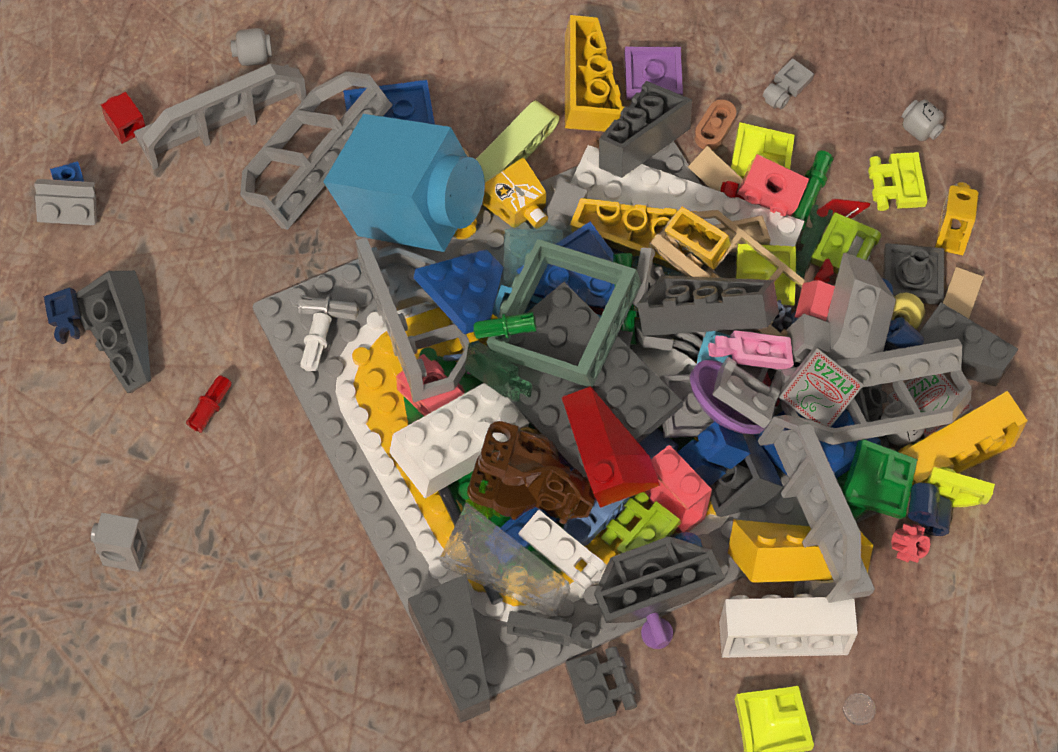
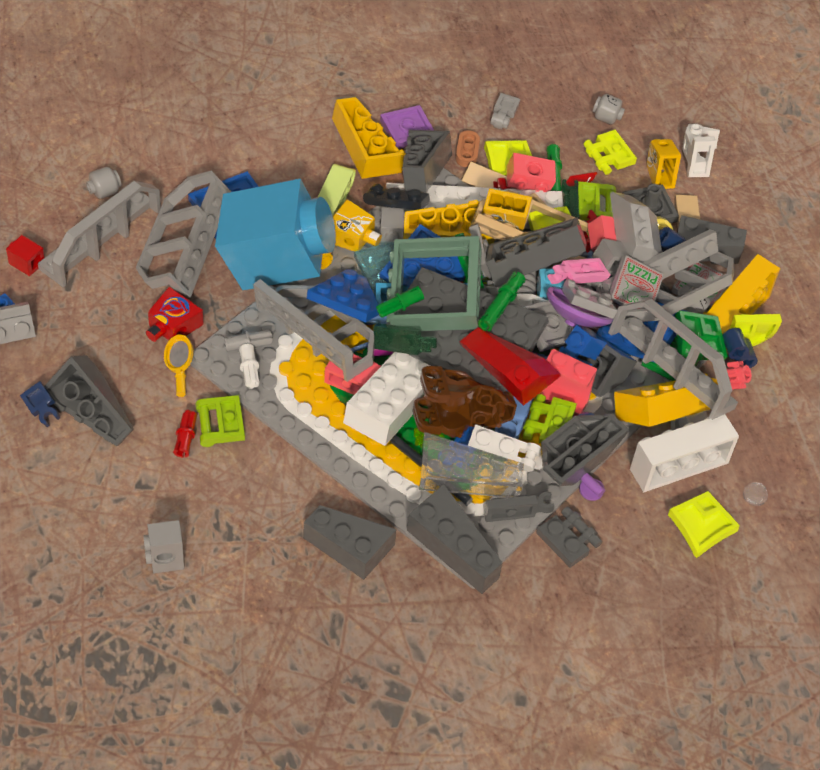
camera: 25 degrees left, 10 degrees down
none -> red torso [146,287,203,342]
none -> yellow piece [164,335,194,397]
none -> lime plate [195,395,245,447]
none -> dark grey wedge [303,505,397,580]
none -> black plate [363,184,430,210]
none -> green pin [478,272,526,331]
none -> white tile [682,124,720,177]

